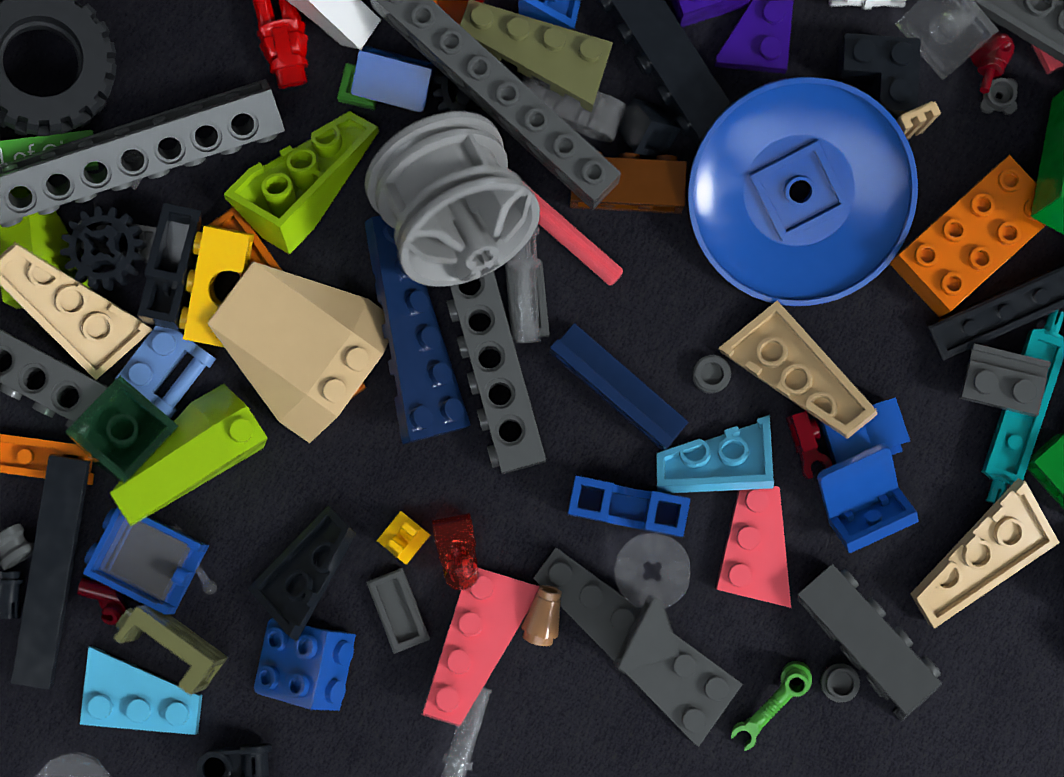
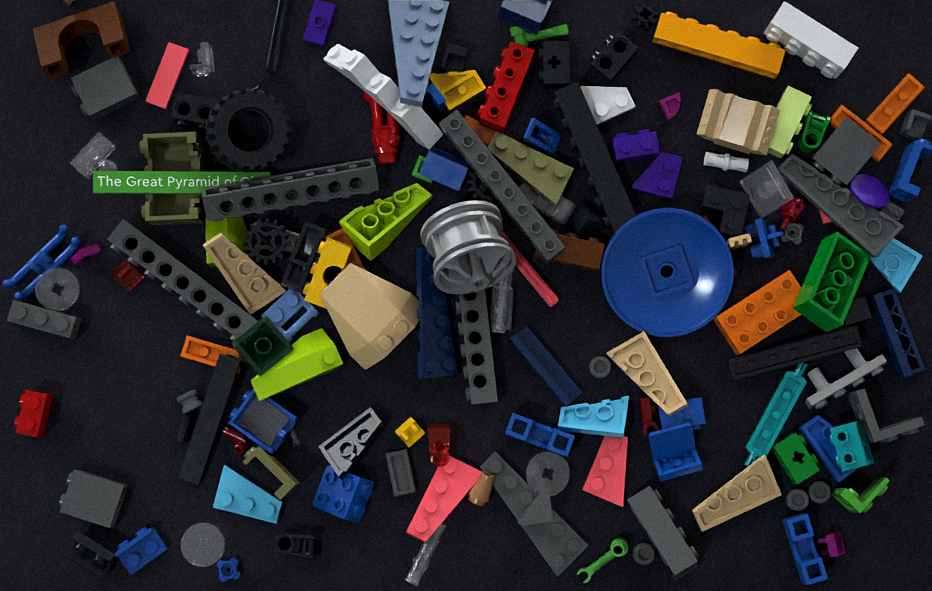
camera: 15 degrees right, 0 degrees up
dark grey plate [959,343,1051,417] -> none
none -> blue hips [745,218,784,258]

